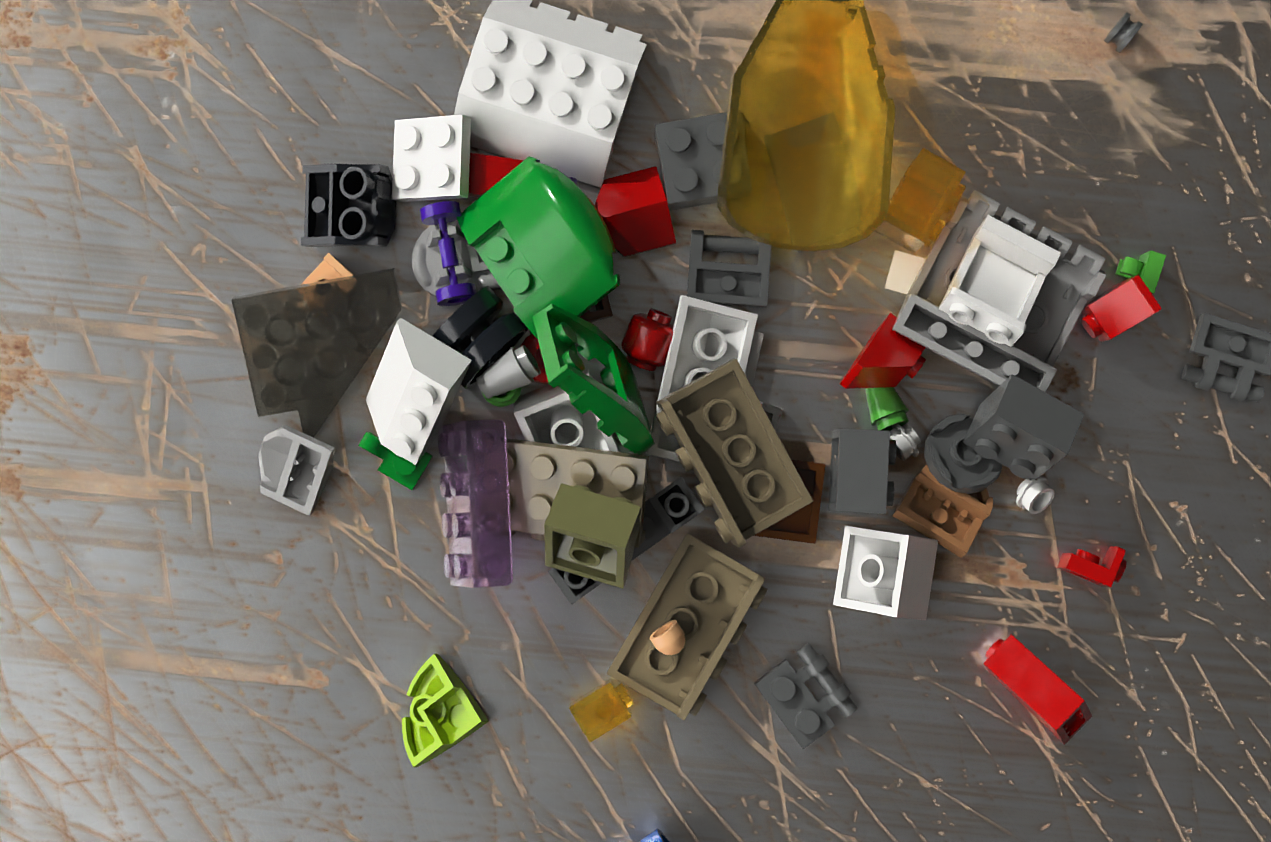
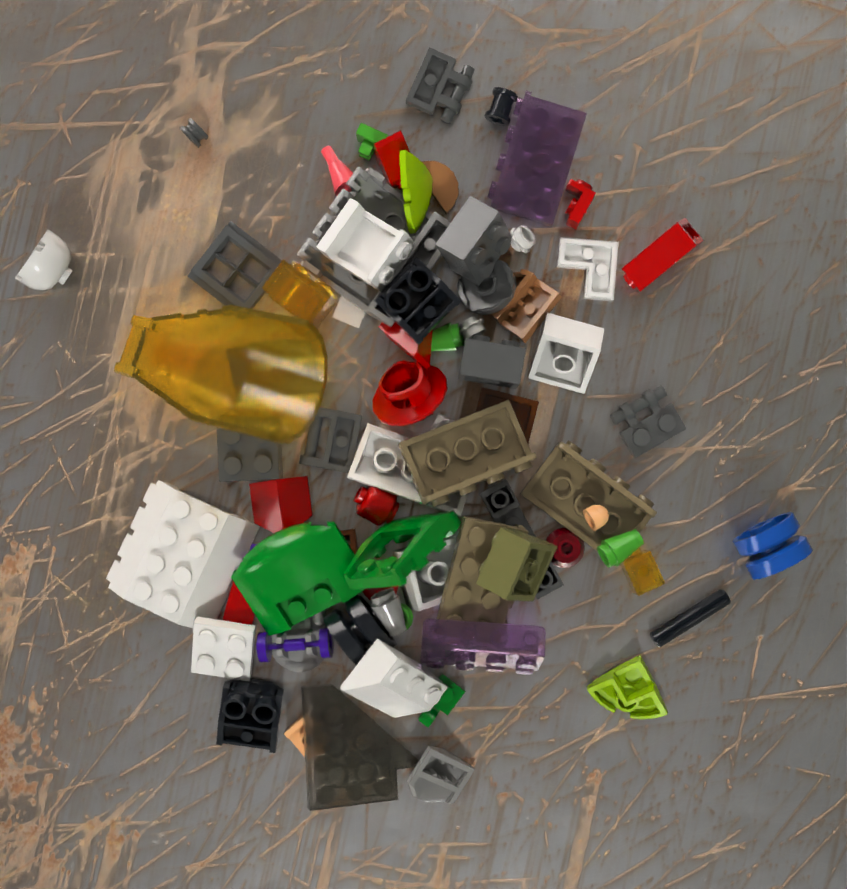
camera: 85 degrees left, 0 degrees up
none -> dark grey piece [188,221,287,320]
none -> coral cone [321,145,353,196]
none -> red helmet [372,360,448,426]
none -> black slope [373,257,462,345]
none -> lime brick [400,150,433,234]
none -> medium nougat tile [422,161,459,215]
none -> black bush [485,87,518,126]
none -> clear purple bracket [487,90,587,227]
none -> dark red cone [546,528,585,568]
none -> white tile [557,237,619,301]
none -> bright green cone [597,529,644,568]
none -> black axle [650,589,731,647]

